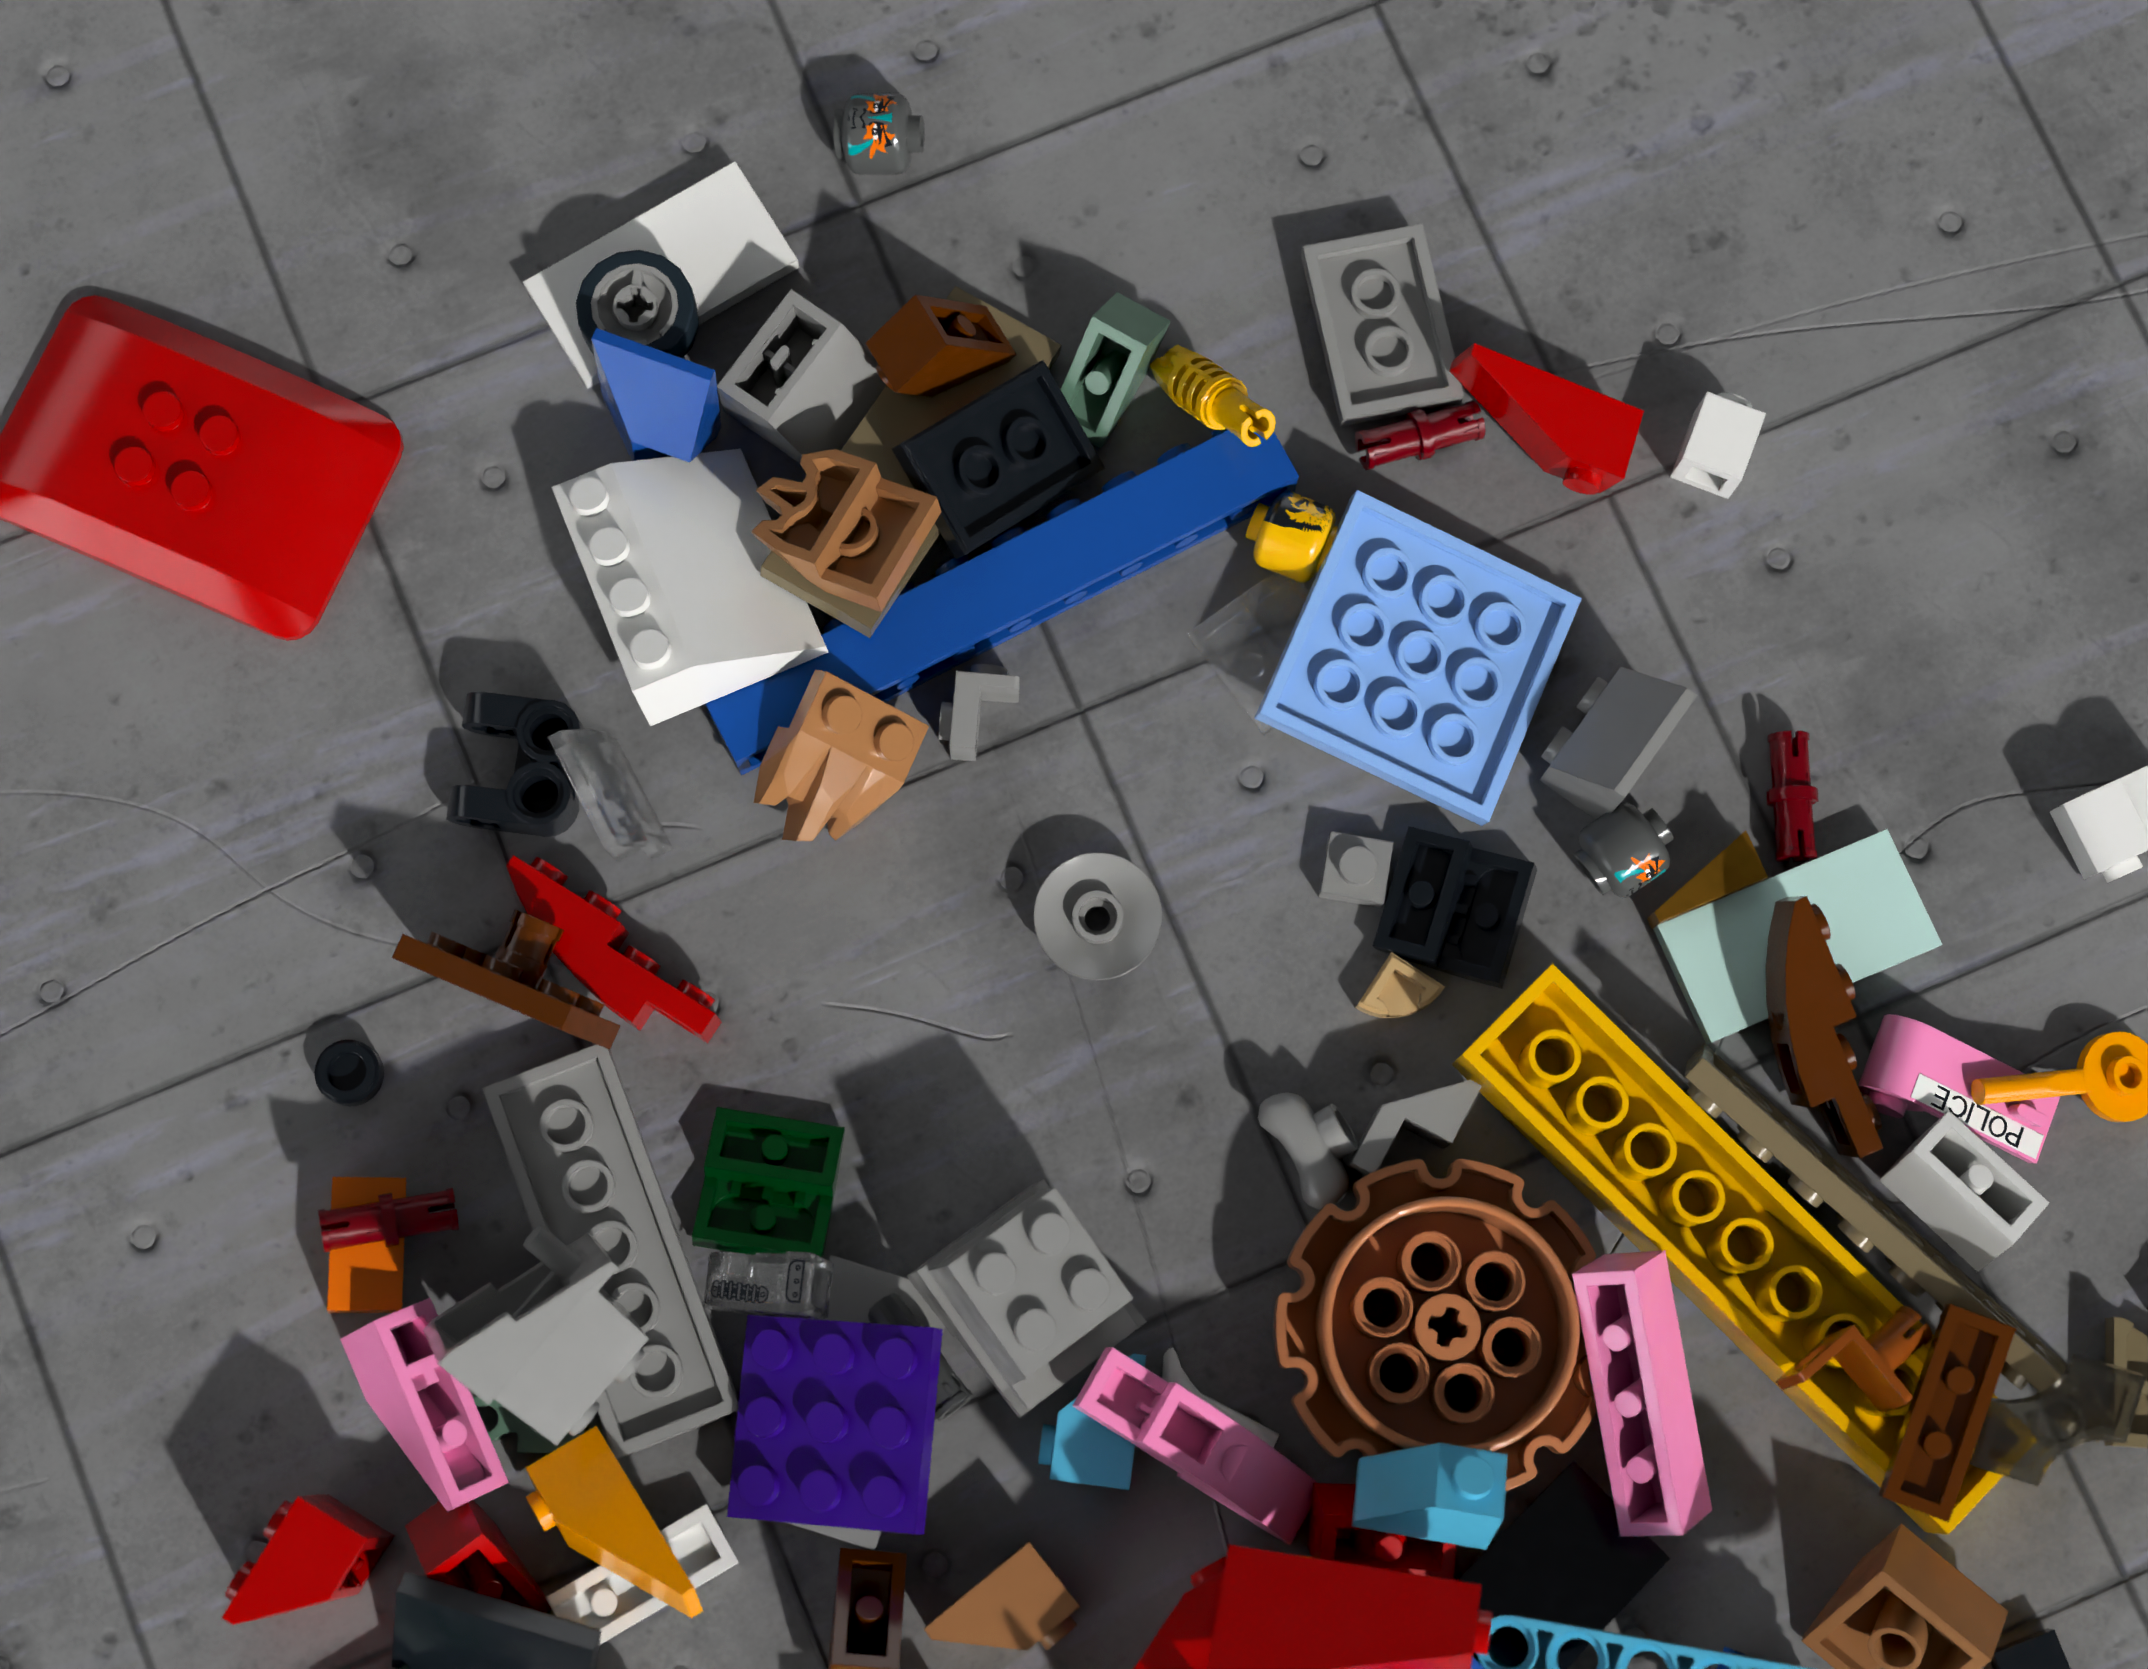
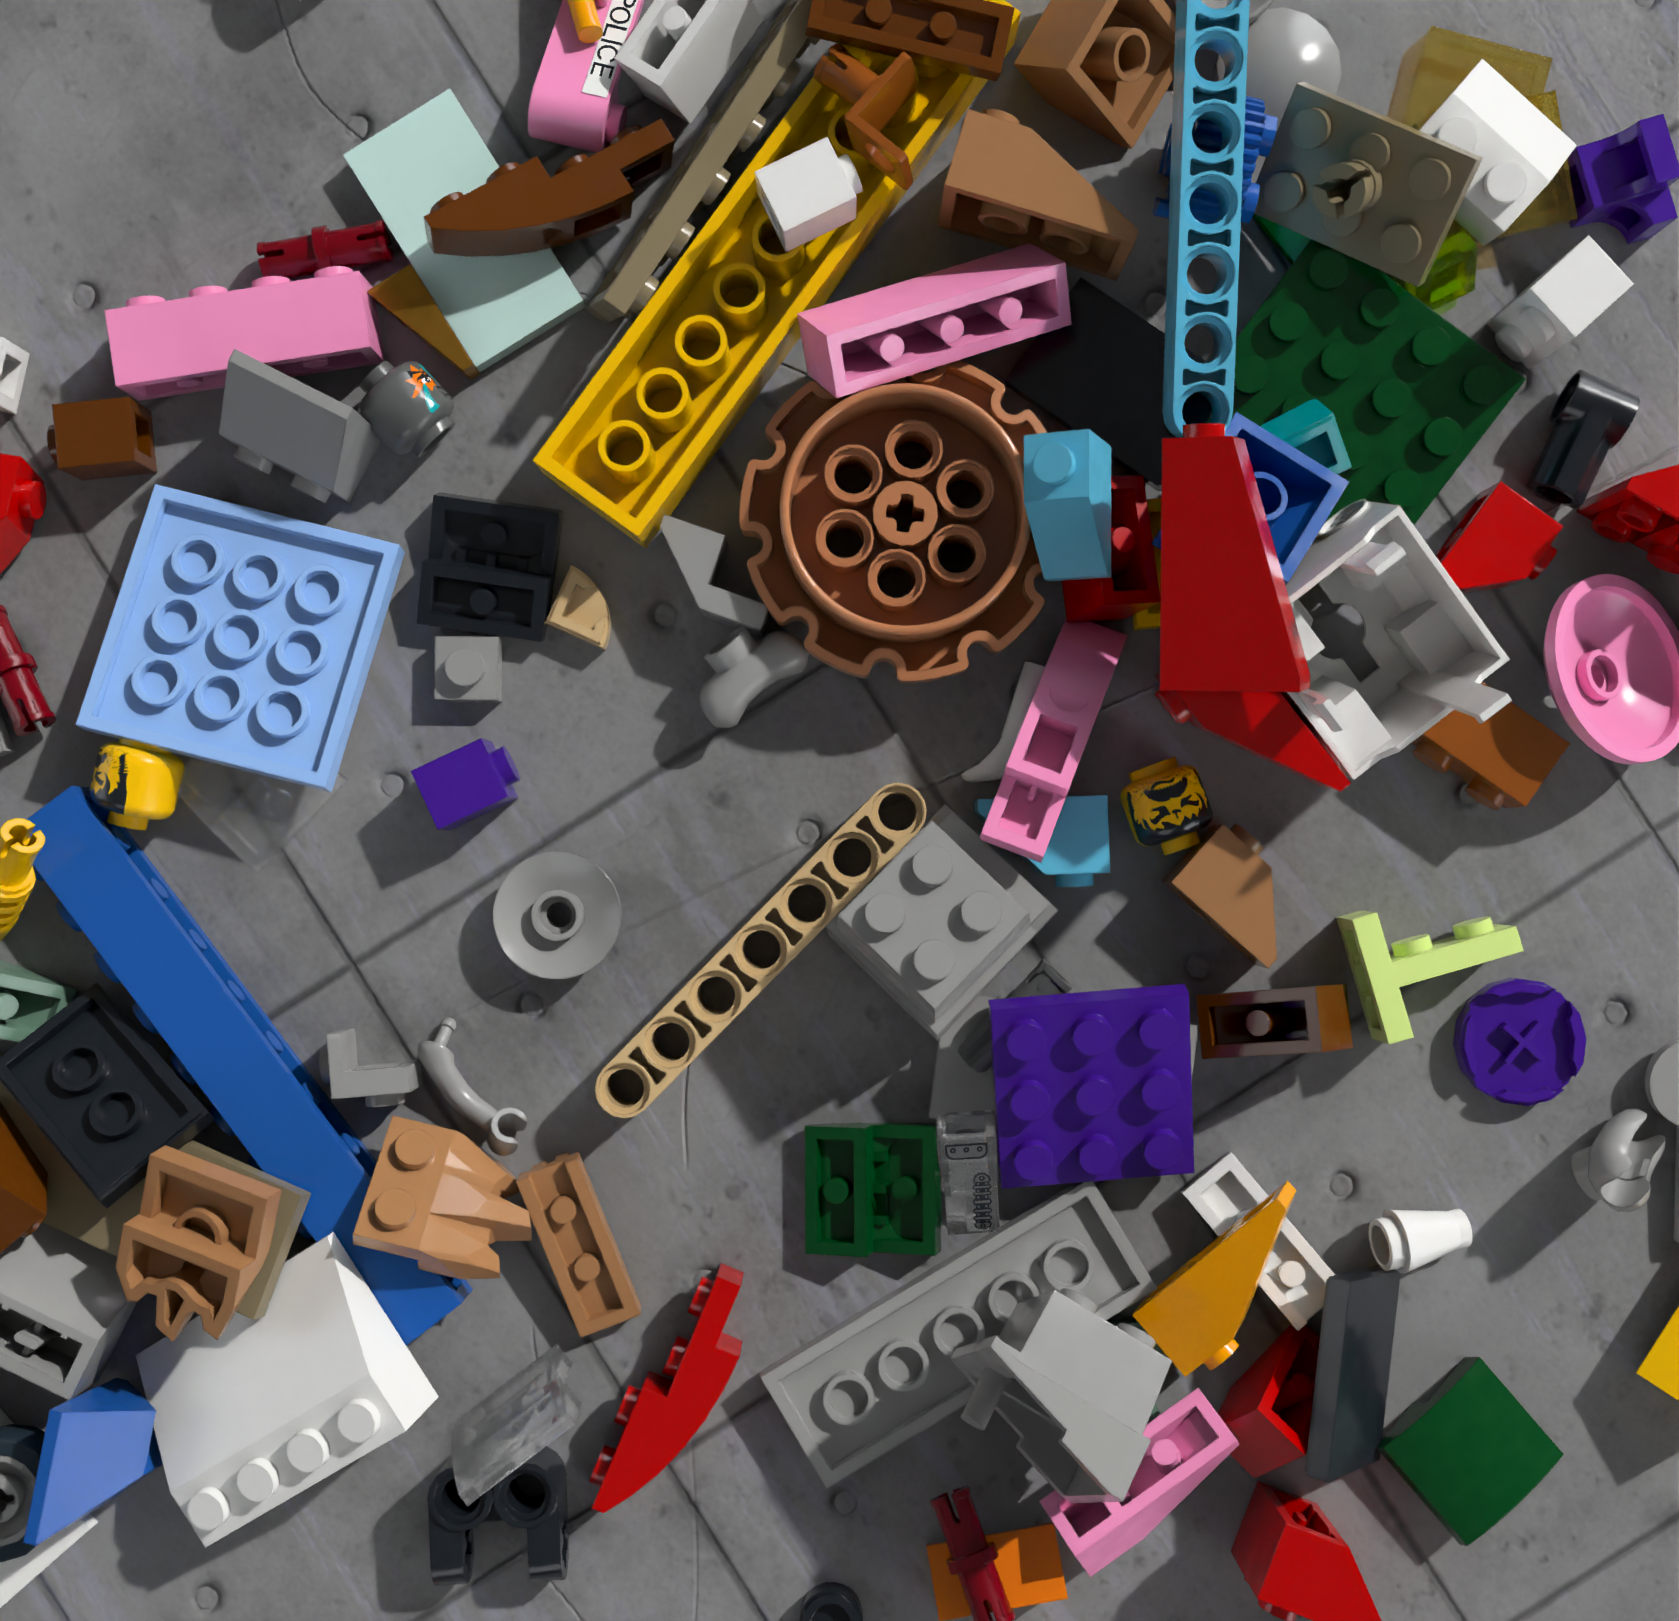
camera: 95 degrees left, 10 degrees up
reddish brown plate [392,909,620,1049] -> none
none -> reddish brown brick [47,397,157,481]
none -> bright pink brick [104,266,385,401]
none -> dark purple brick [411,738,520,830]
none -> light grey piece [417,1017,527,1156]
none -> medium nougat hinge [516,1152,641,1338]
none -> tan beam [595,782,927,1118]
none -> white brick [755,137,863,252]
none -> medium nougat slope [938,109,1139,281]
none -> head [1120,756,1213,855]

